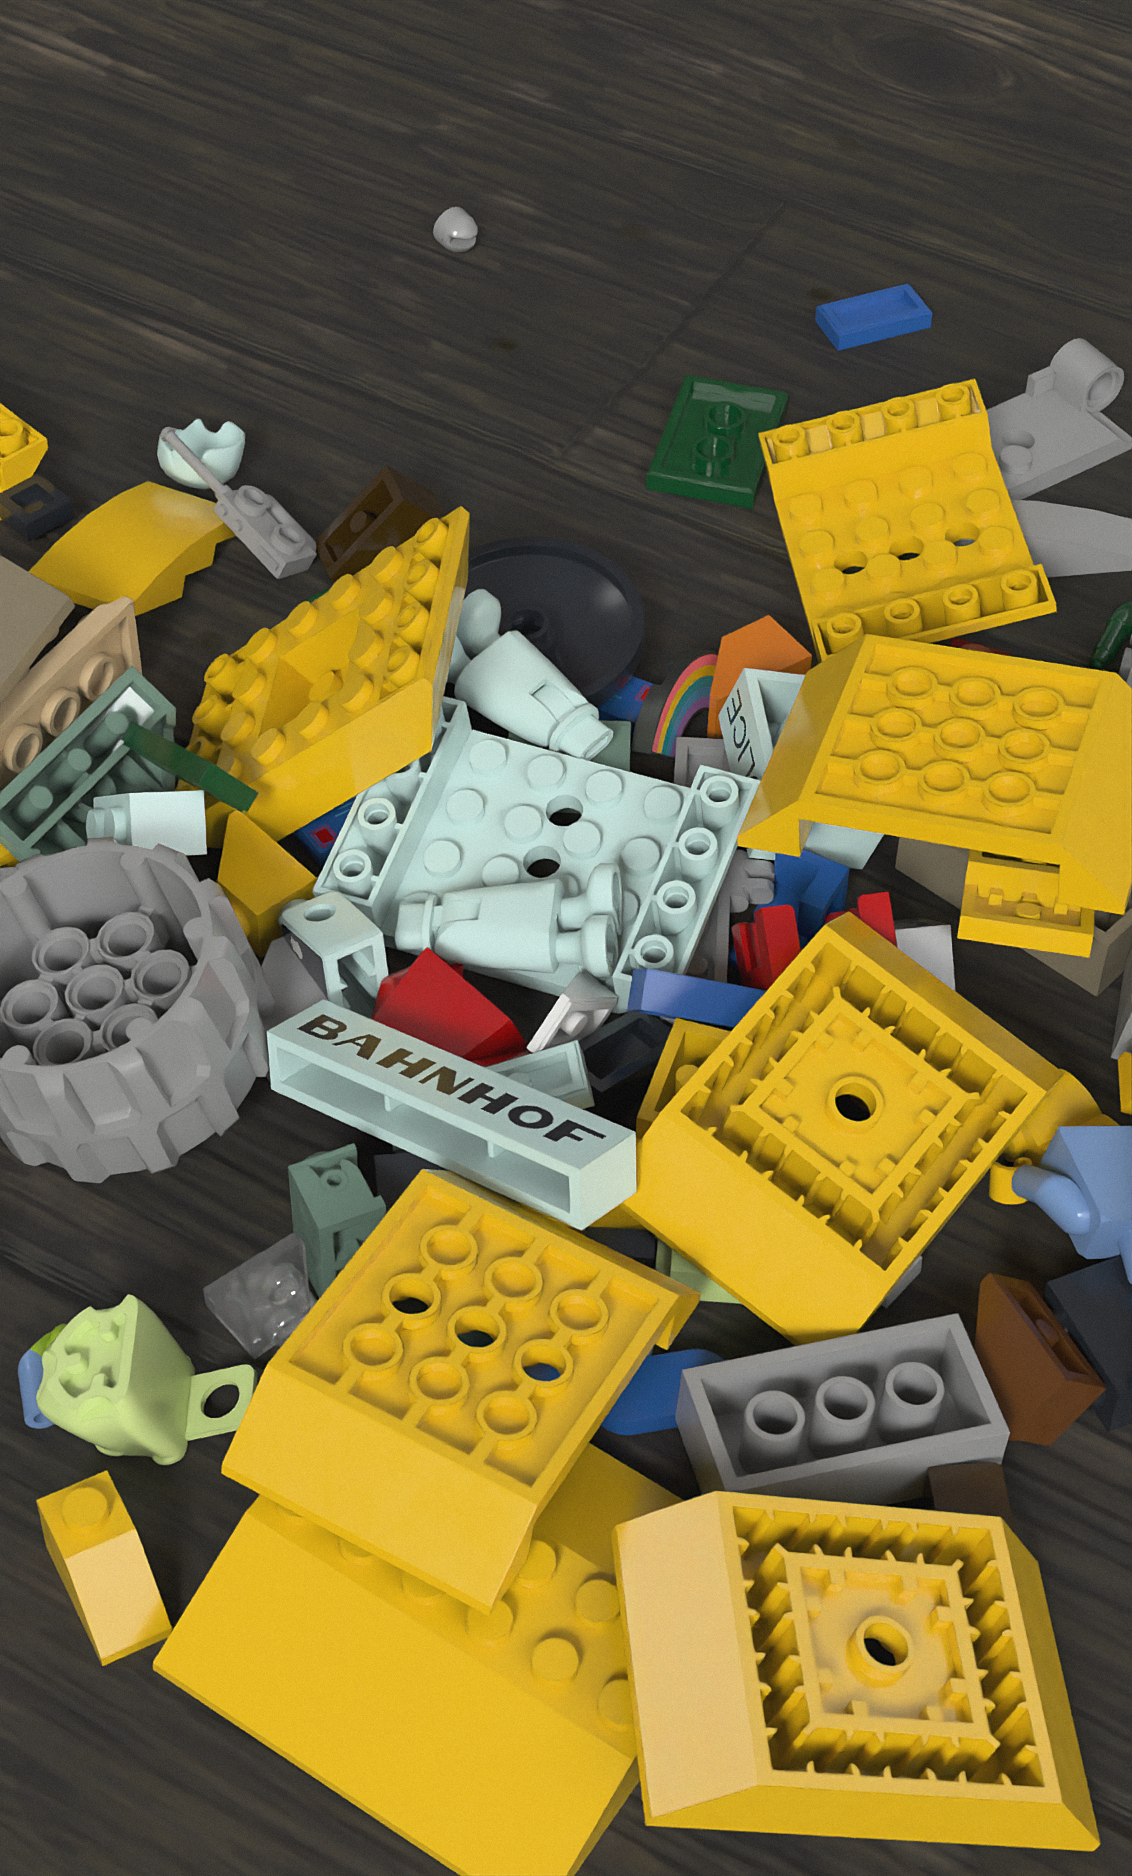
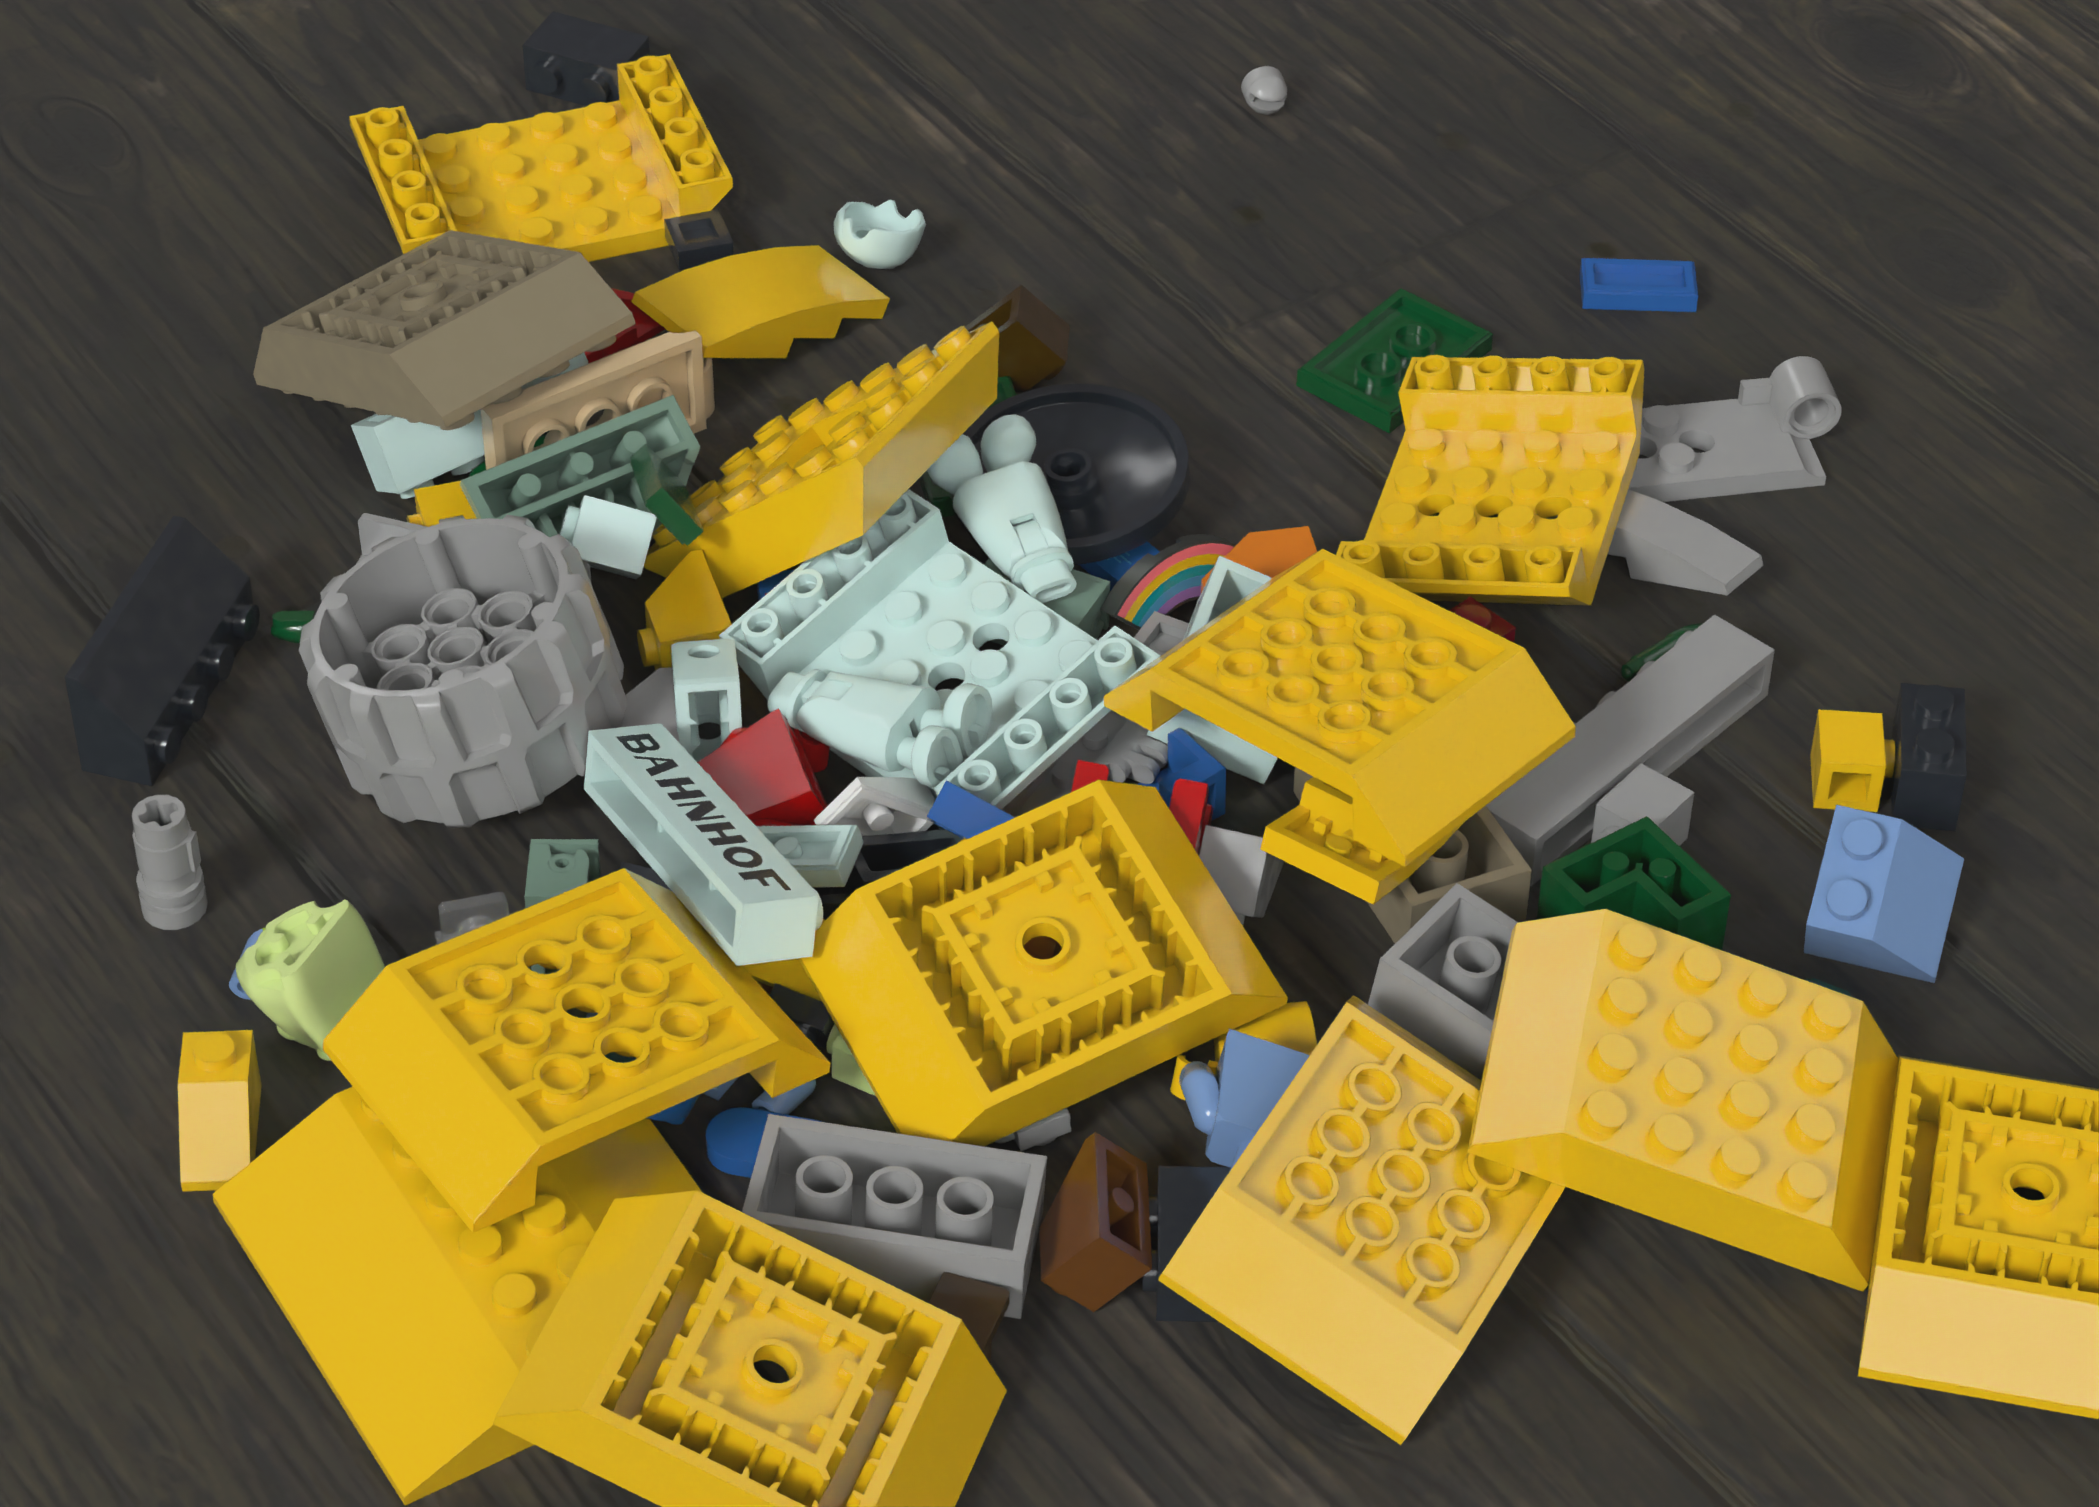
camera: 25 degrees right, 5 degrees down
light grey piece [161,427,316,579] -> none

